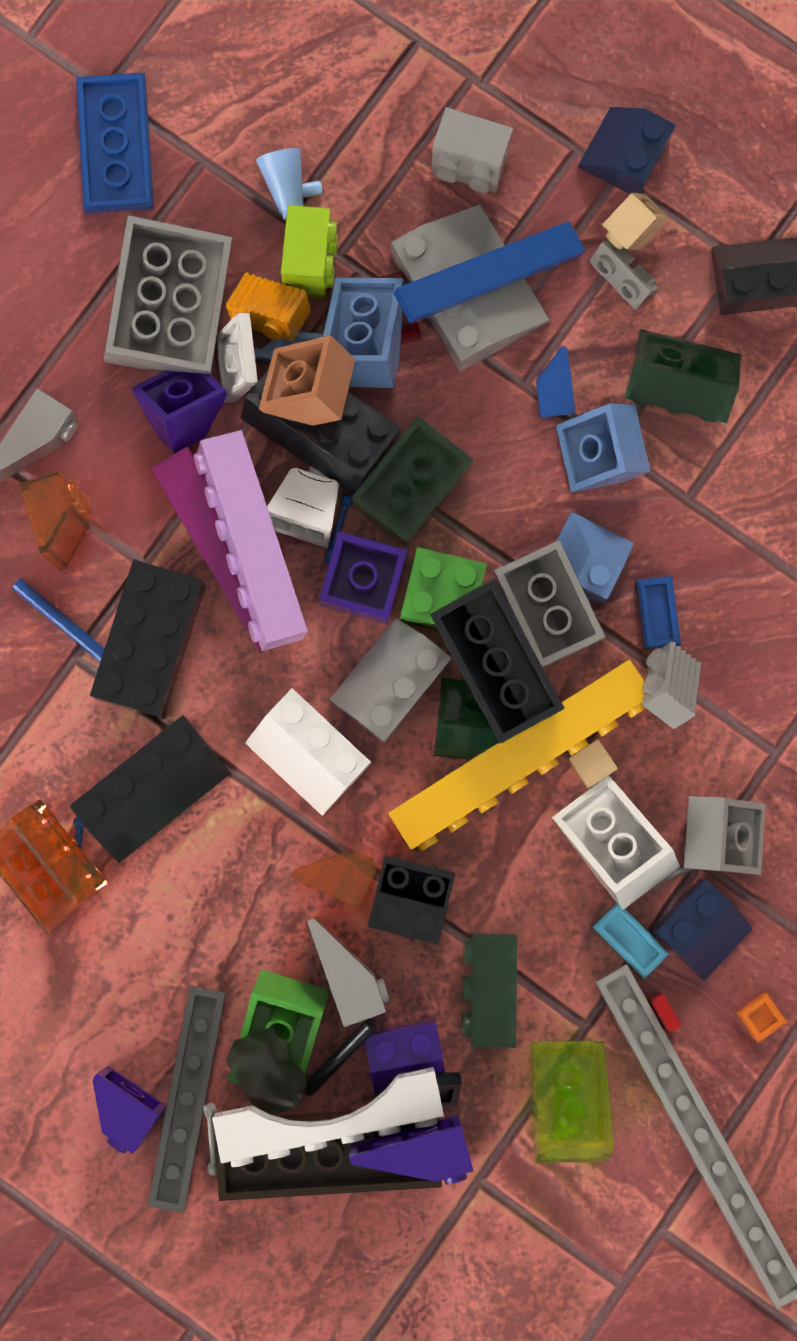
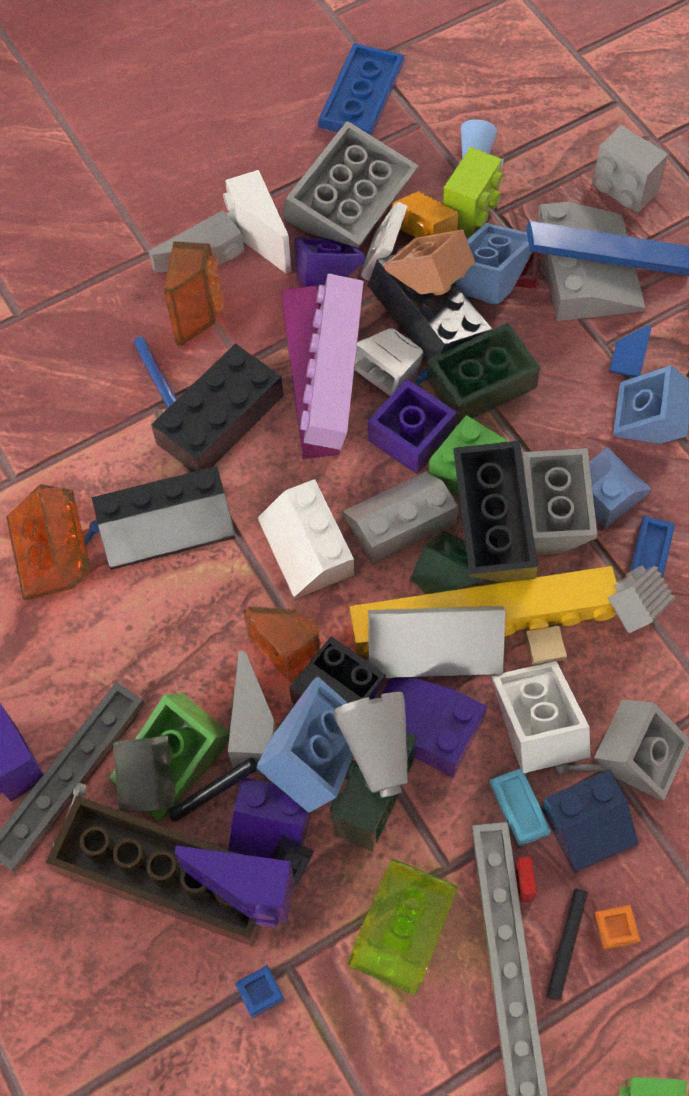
camera: 30 degrees right, 20 degrees down
white arch [212,1067,444,1167] -> none
none -> white slope [223,170,292,274]
none -> blue tile [235,965,285,1019]
none -> medium blue slope [256,677,353,813]
none -> light grey cone [333,692,408,798]
none -> light grey tile [368,606,505,678]
none -> dark purple slope [380,677,487,778]
none -> black bar [546,888,588,1001]

